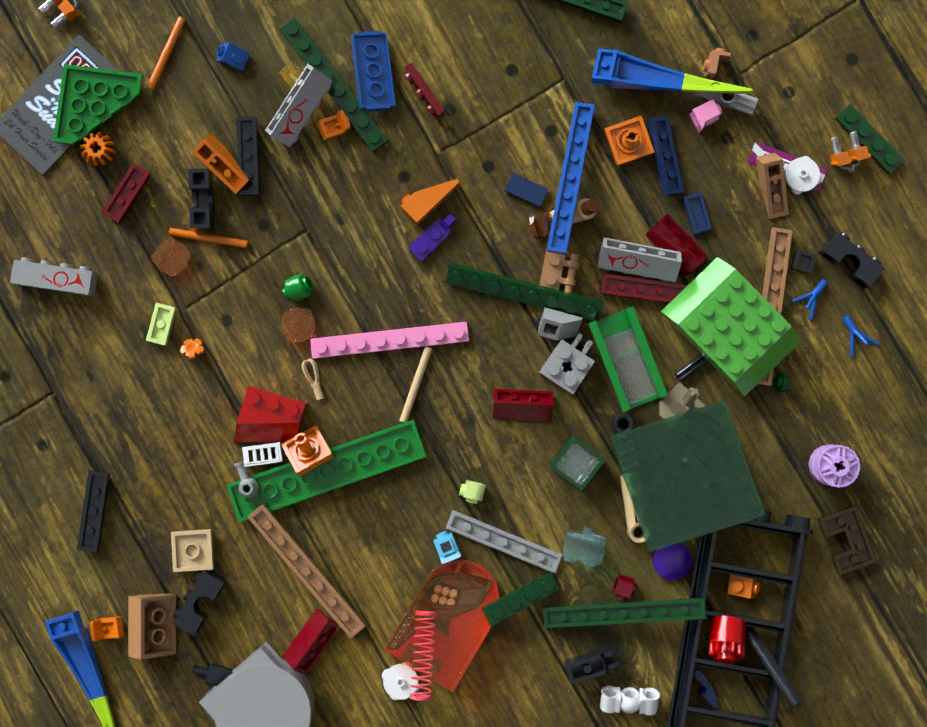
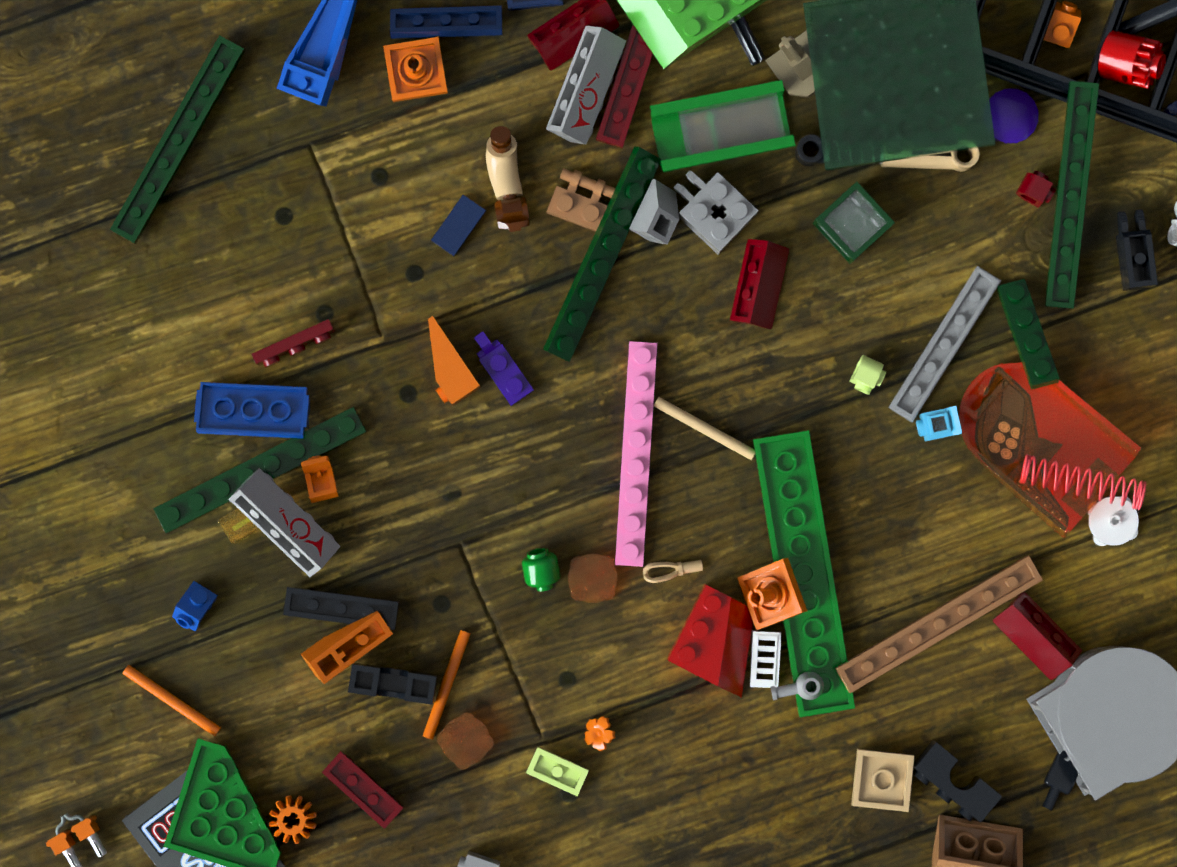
camera: 80 degrees left, 0 degrees up
blue plate [547,102,595,255] -> none
clear light blue piece [563,527,606,567] -> none

